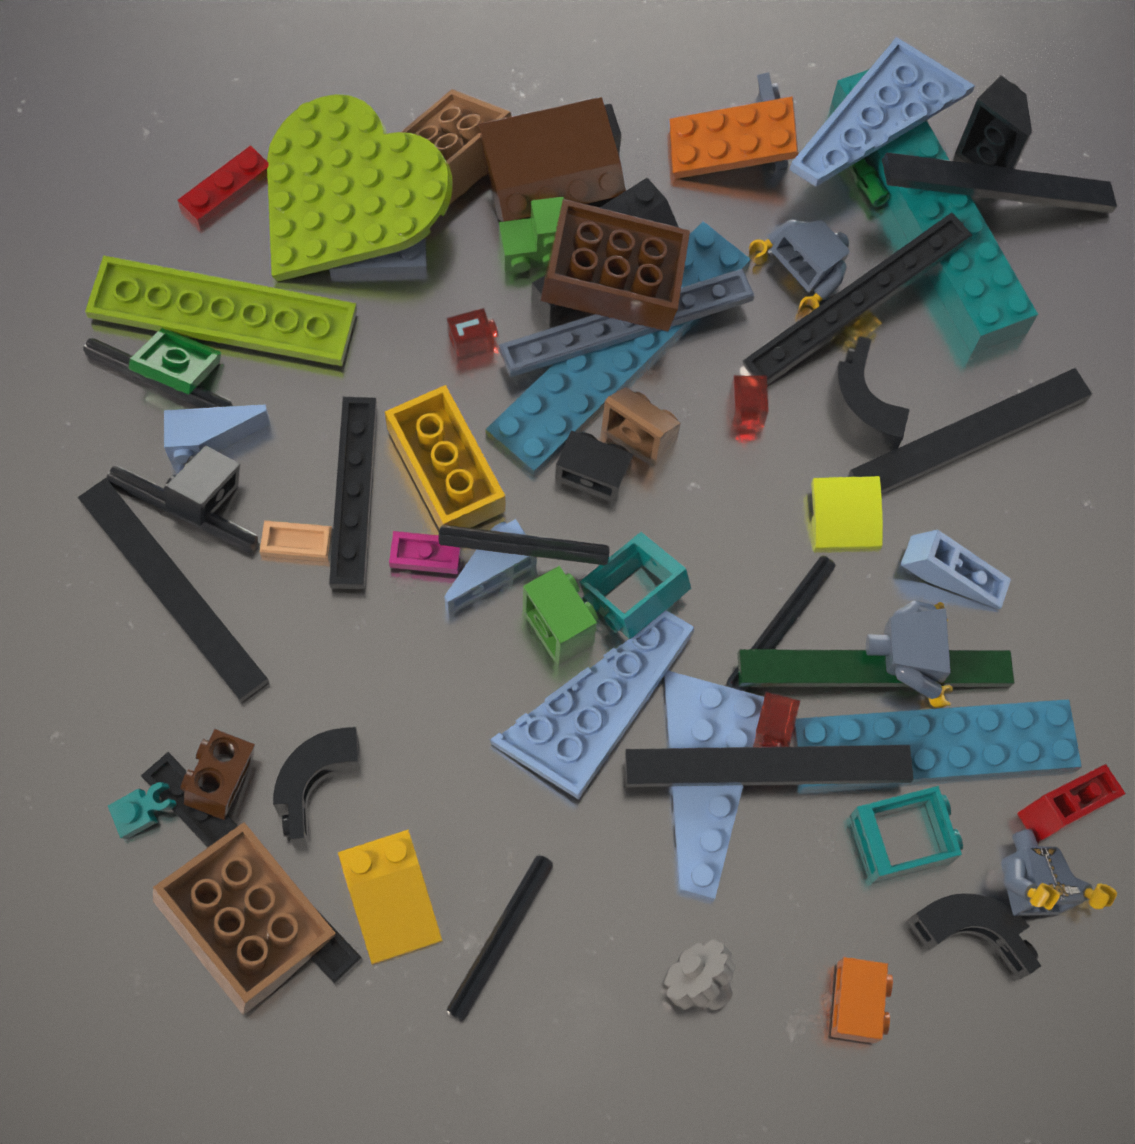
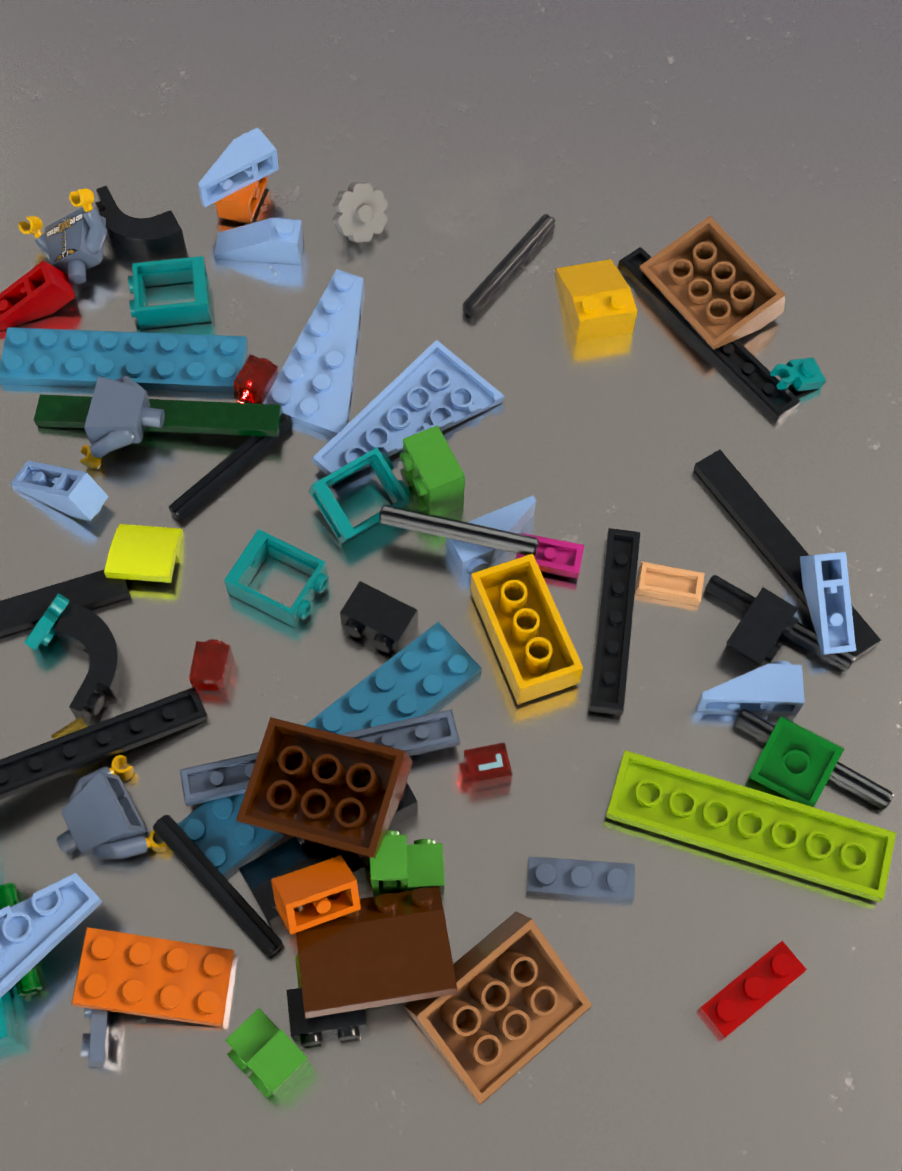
camera: 170 degrees left, 5 degrees down
reddish brown brick [180,729,255,820] -> none
lime plate [267,94,453,282] -> none
black arch [273,726,361,847] -> none
medium nougat slope [601,387,681,466] -> none
black tile [625,745,913,787] -> none
none -> teal plate [24,593,70,650]
none -> black axle [153,815,283,957]
none -> light blue slope [198,127,279,207]
none -> light blue slope [214,218,304,265]
none -> teal window [224,529,329,628]
none -> bright green brick [225,1008,313,1101]
none -> orange brick [271,855,361,934]
none -> light blue slope [800,552,856,655]

